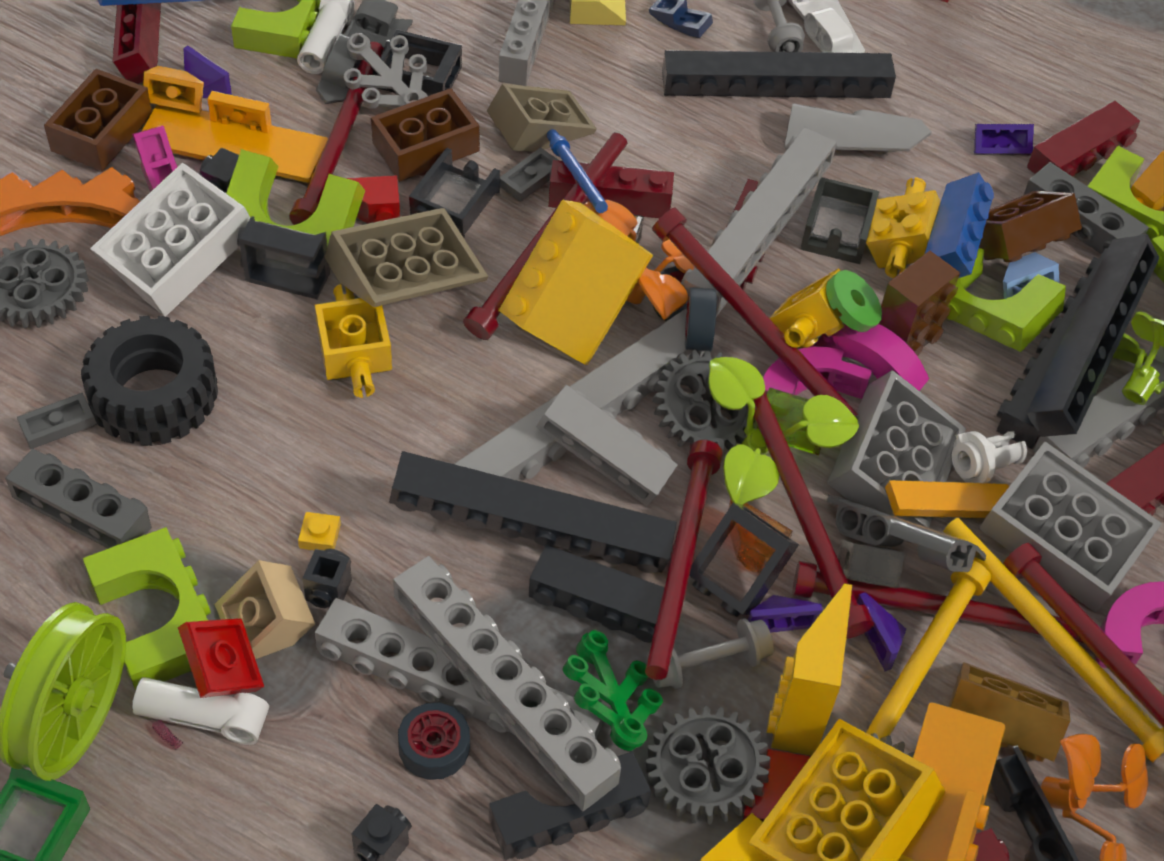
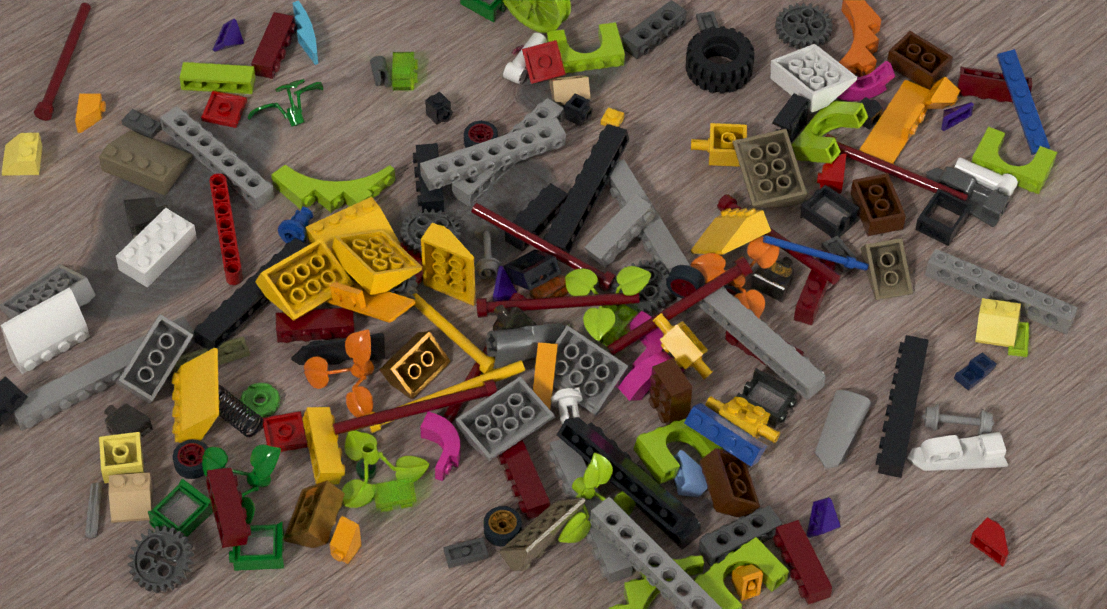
camera: 110 degrees right, 0 degrees up
light grey plant [344,33,428,108] -> none
green plant [562,630,663,751] -> none
bright green tile [826,270,882,332] -> none
dark purple slope [857,592,907,671] -> none

